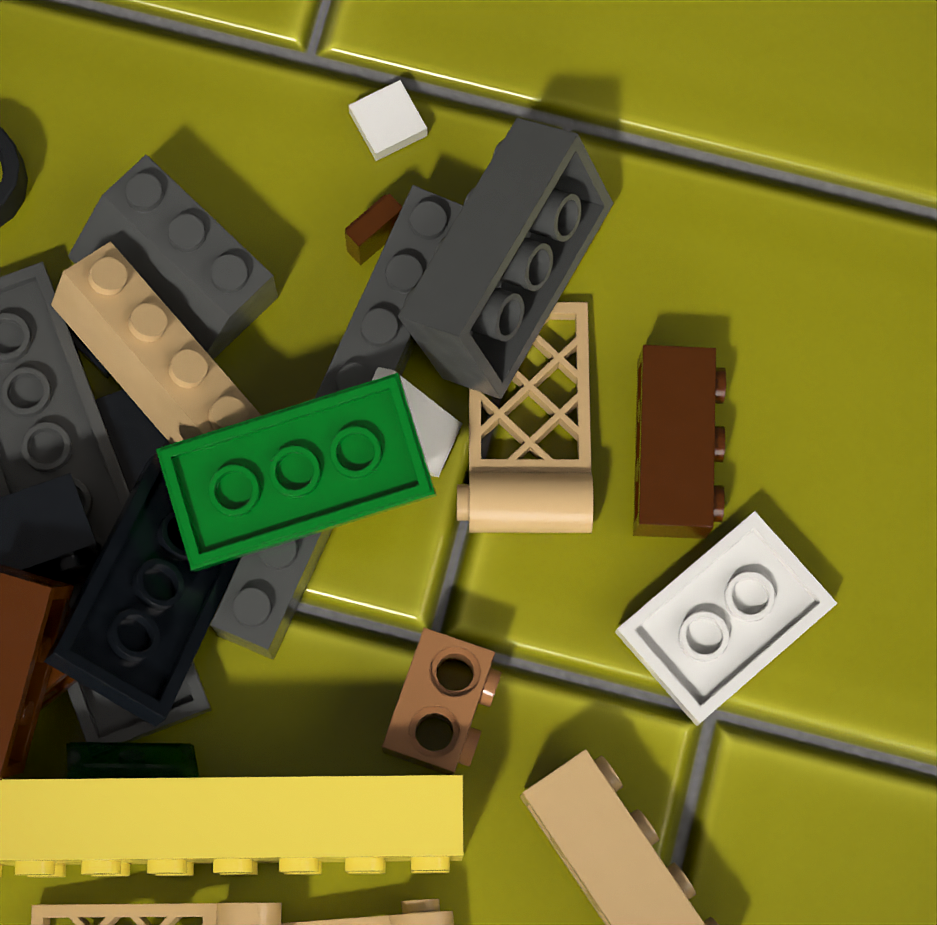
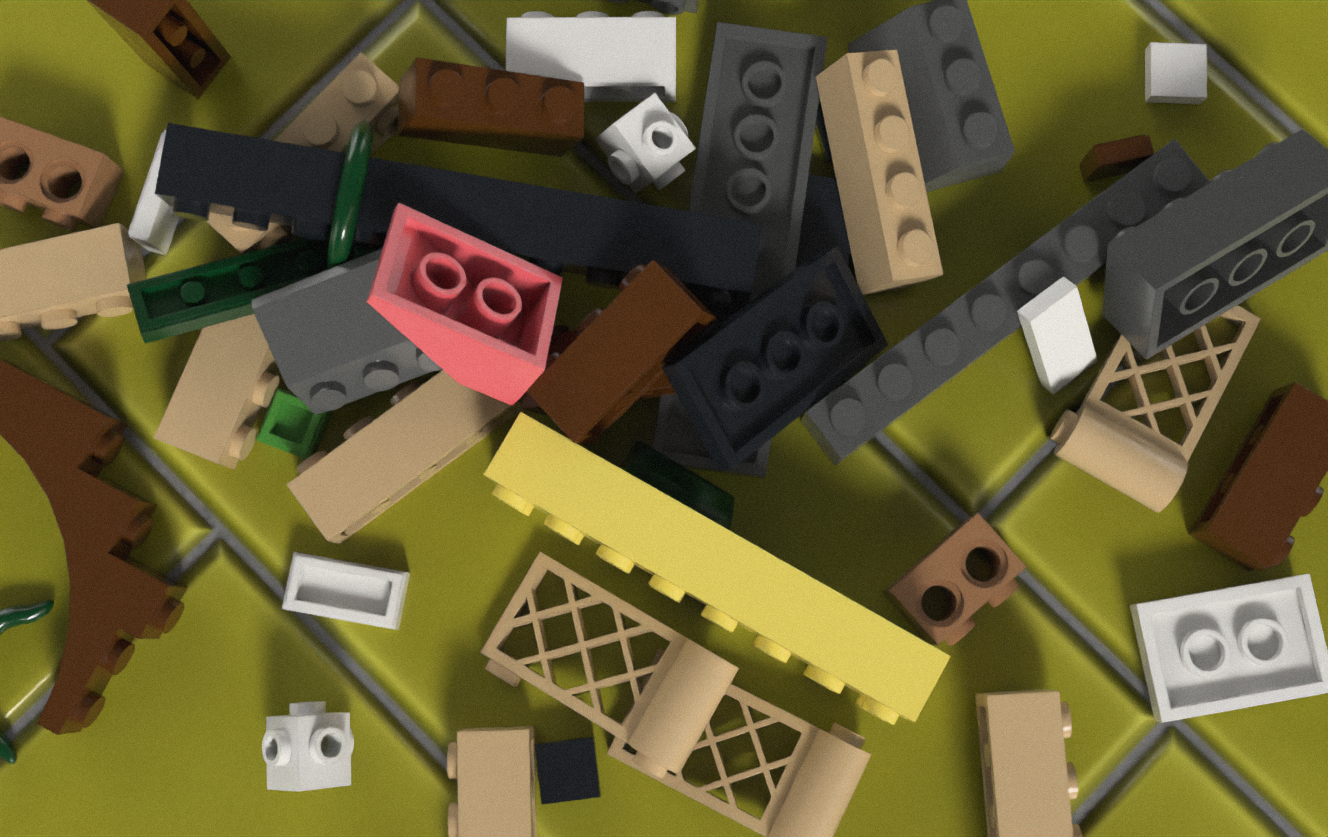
camera: 40 degrees right, 5 degrees up
green tile [156,373,437,571] -> none

